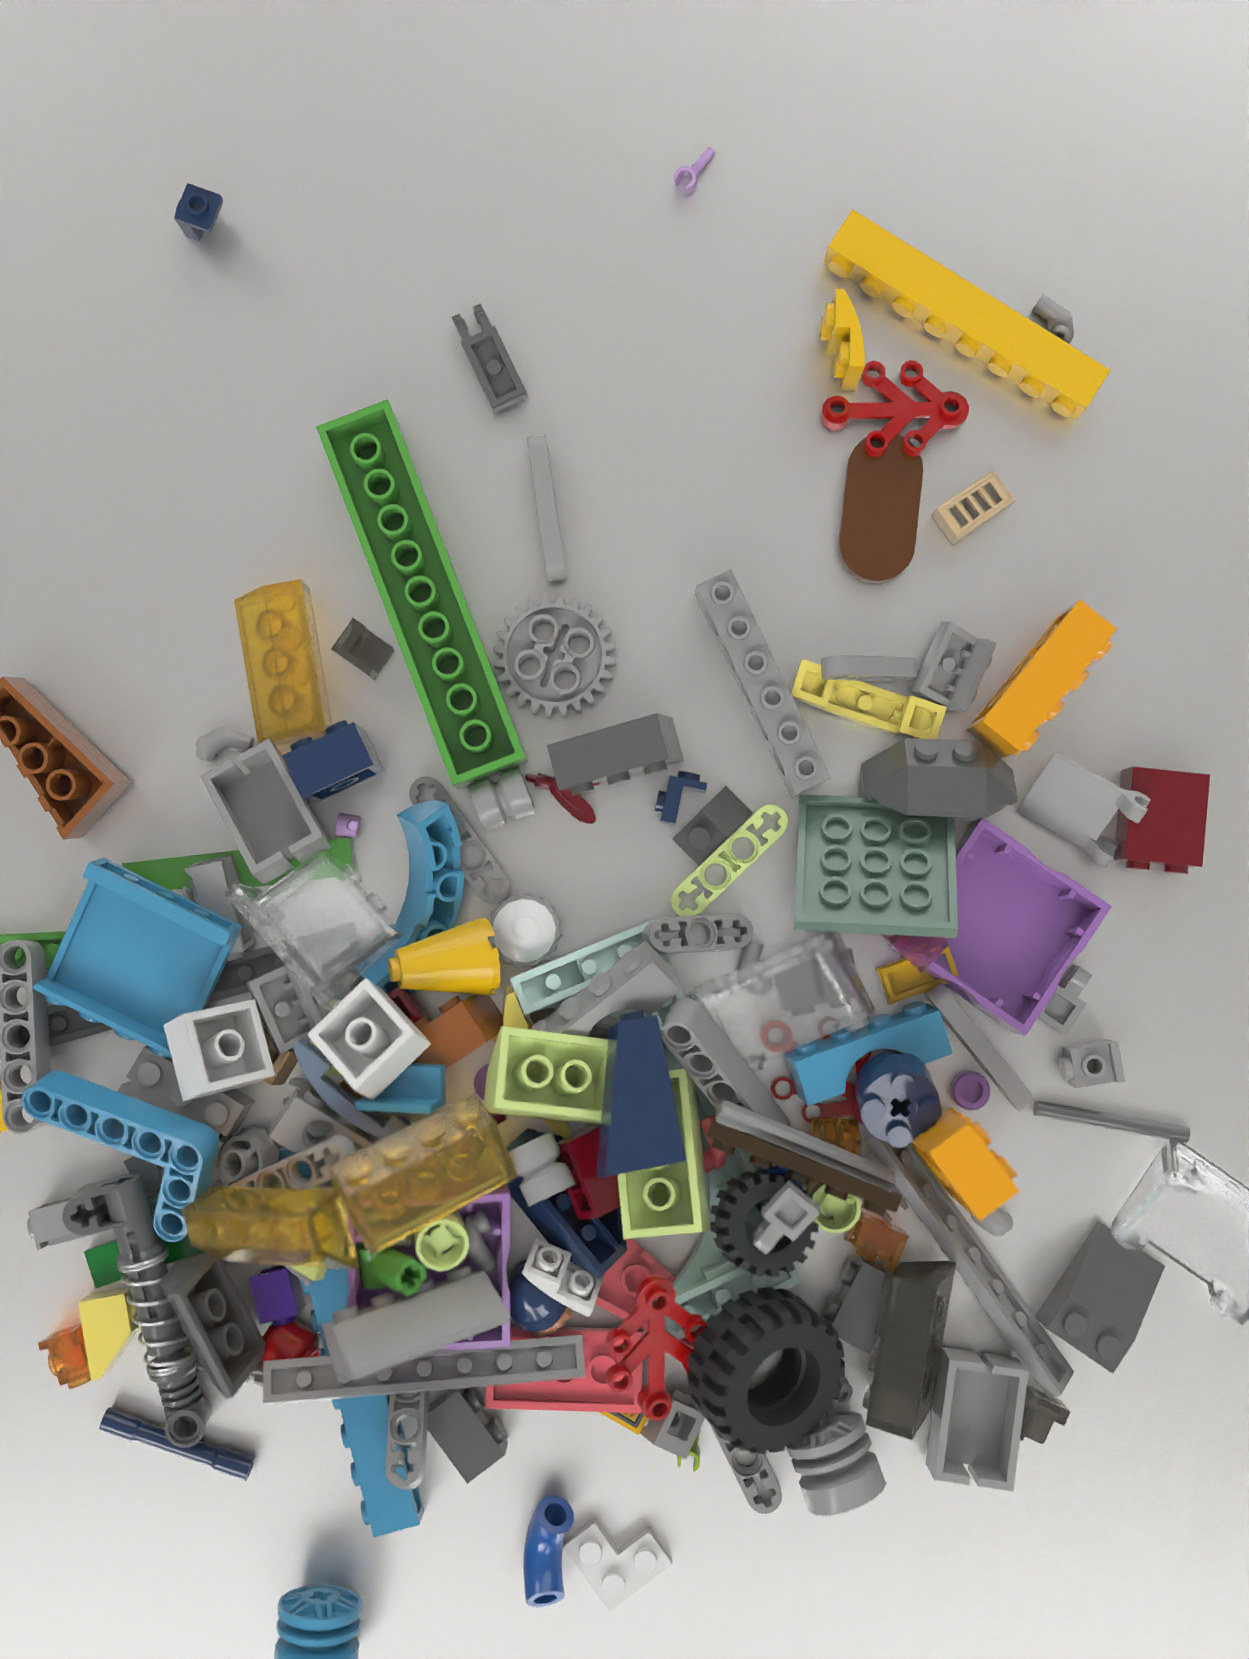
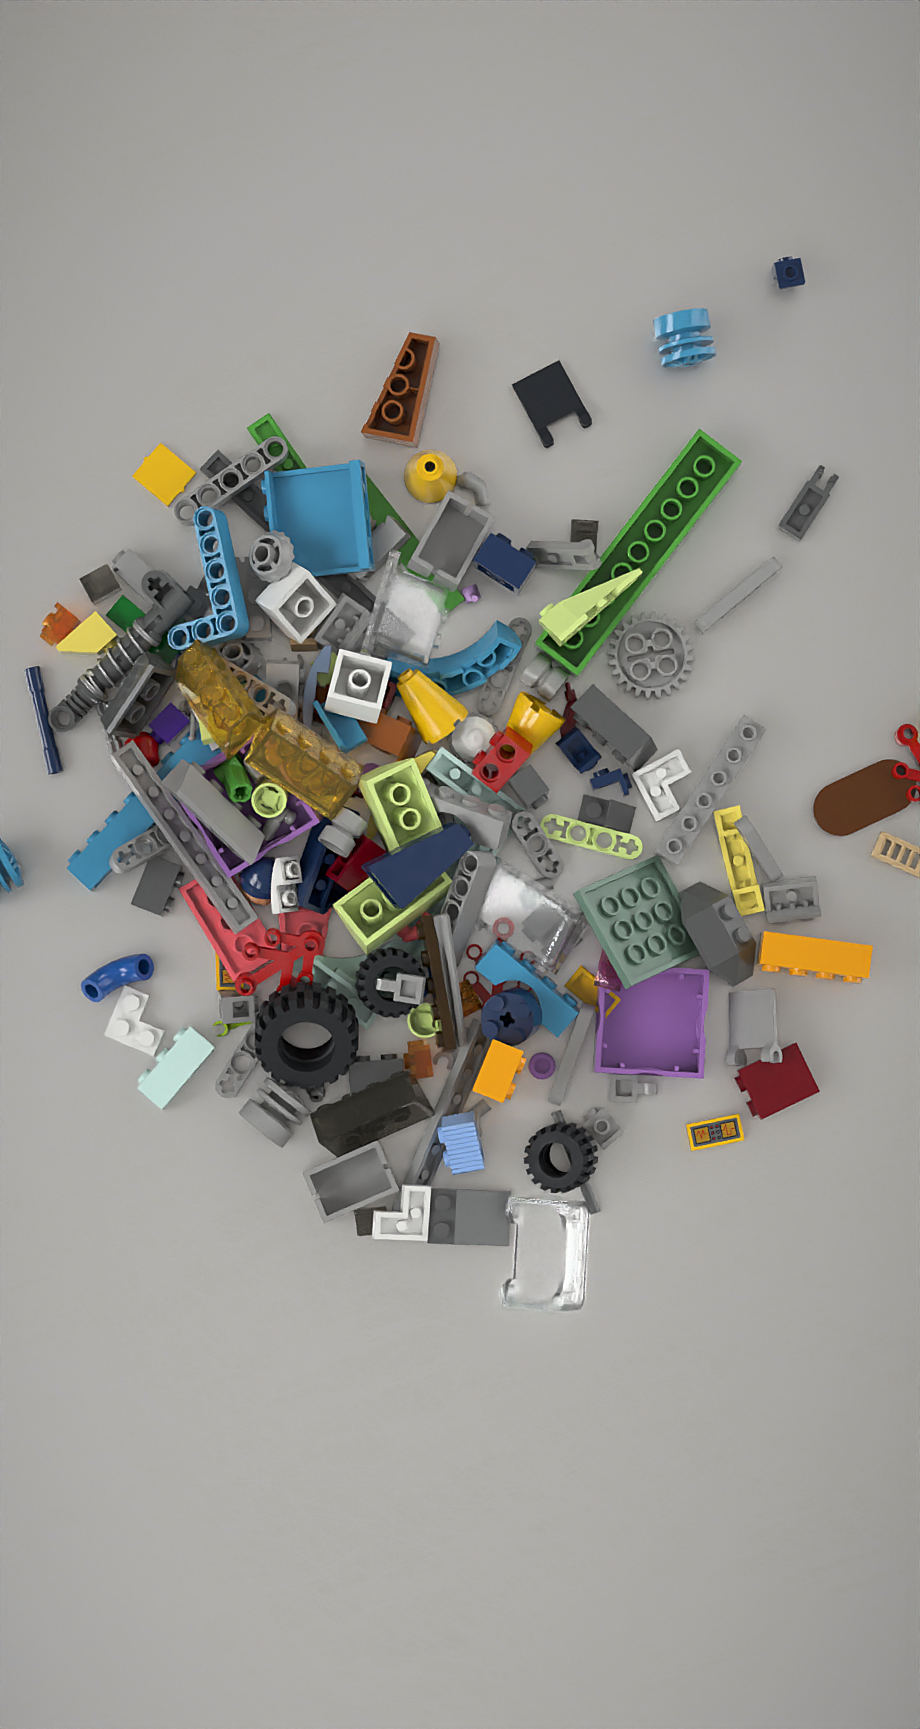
camera: 55 degrees right, 0 degrees up
clear yellow slope [234,579,333,746] -> none
none -> clear smoke panel [79,564,122,606]
none -> light aqua brick [137,1026,217,1110]
none -> light grey piece [249,530,295,583]
none -> white plate [372,1184,431,1241]
none -> yellow cone [404,449,458,503]
none -> light blue brick [437,1111,485,1175]
none -> red brick [471,726,533,793]
none -> yellow cone [502,691,565,761]
none -> dark grey piece [508,764,550,810]
none -> black flag [512,360,592,448]
none -> black tyre [524,1121,598,1194]
none -> light grey plate [526,539,602,570]
none -> yellowish green wedge [539,568,643,647]
none -> dark blue bracket [555,727,602,774]
none -> white plate [631,749,692,822]
none -> dark azure wheel [653,308,716,368]
none -> tile [685,1114,745,1151]

